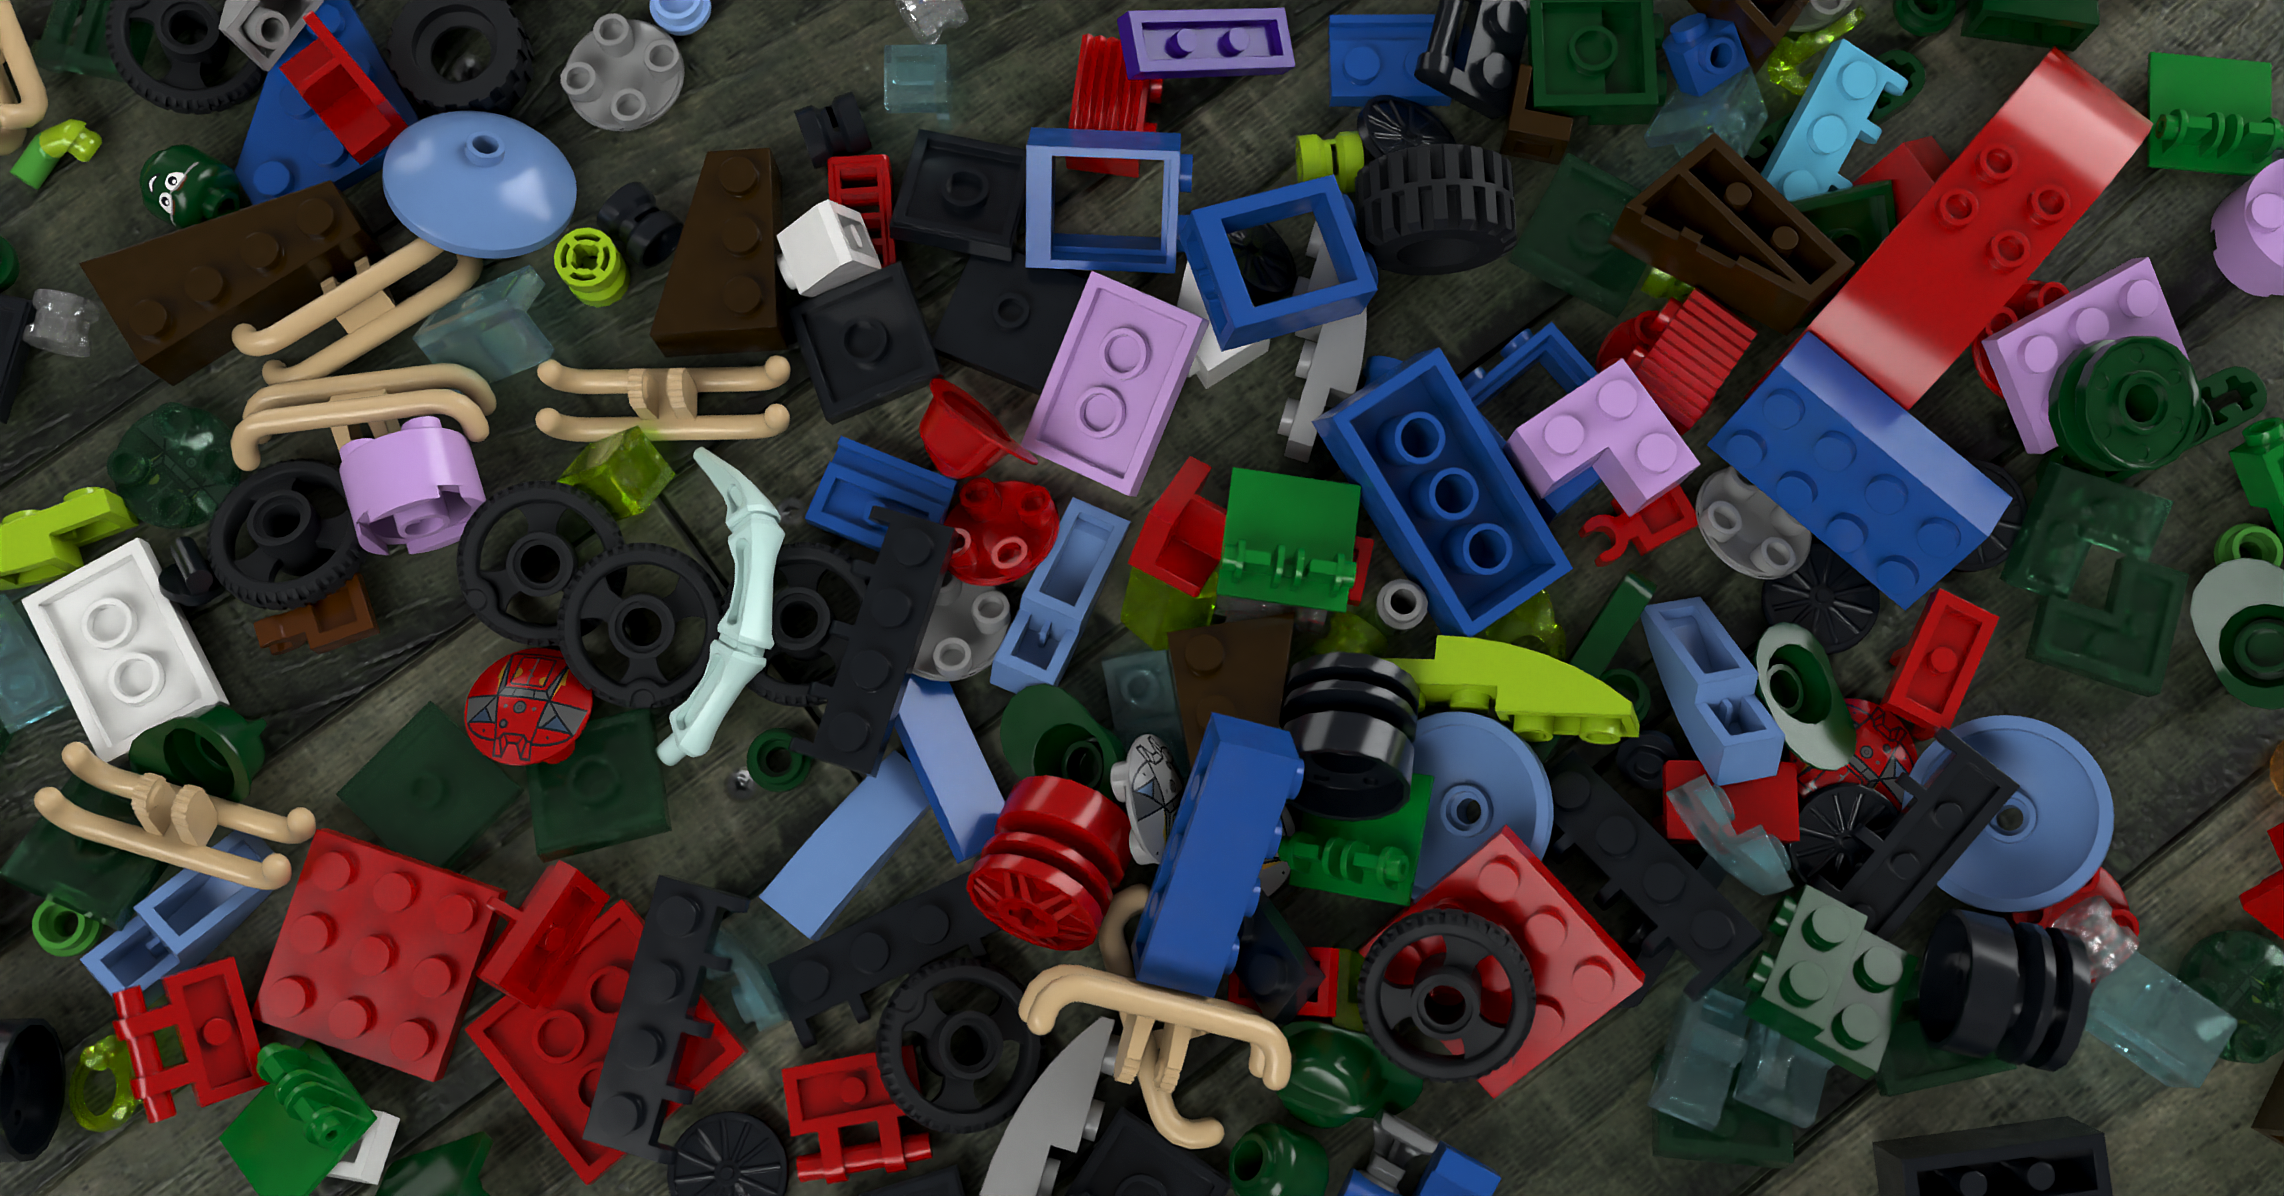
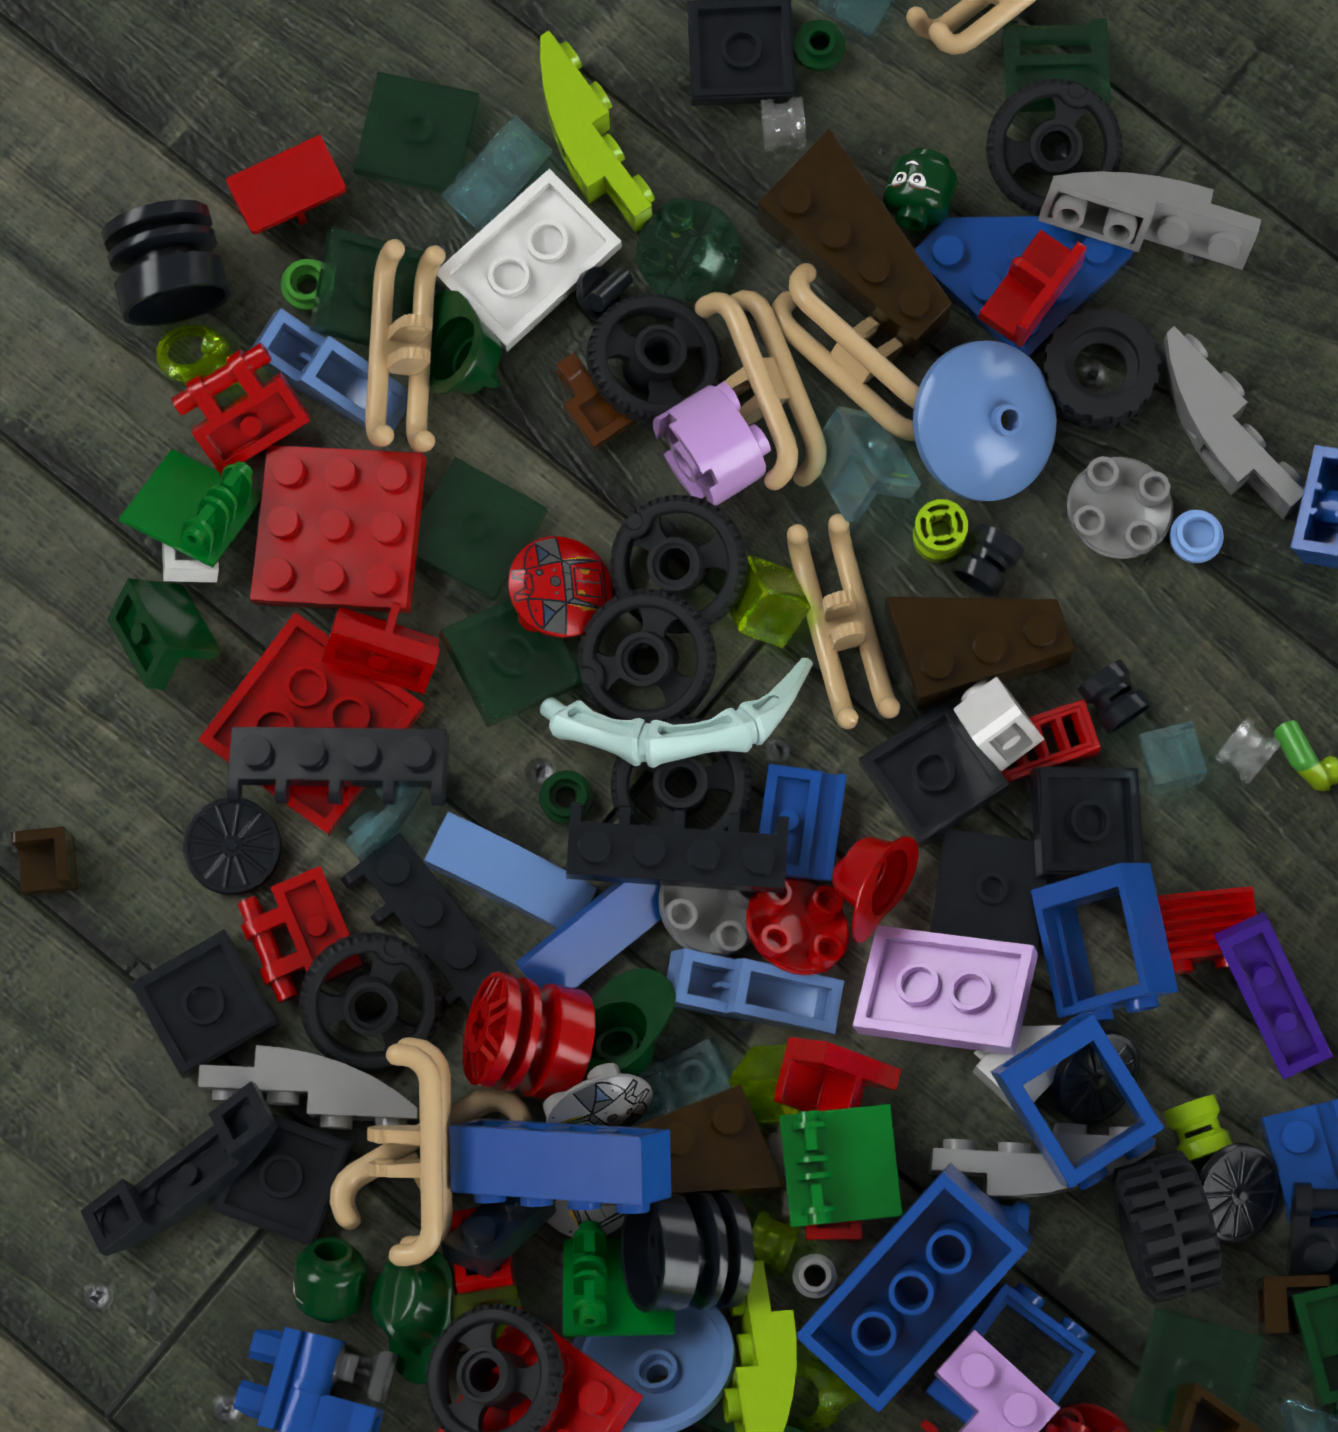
camera: 80 degrees right, 0 degrees up
arm [9,119,103,190] -> none

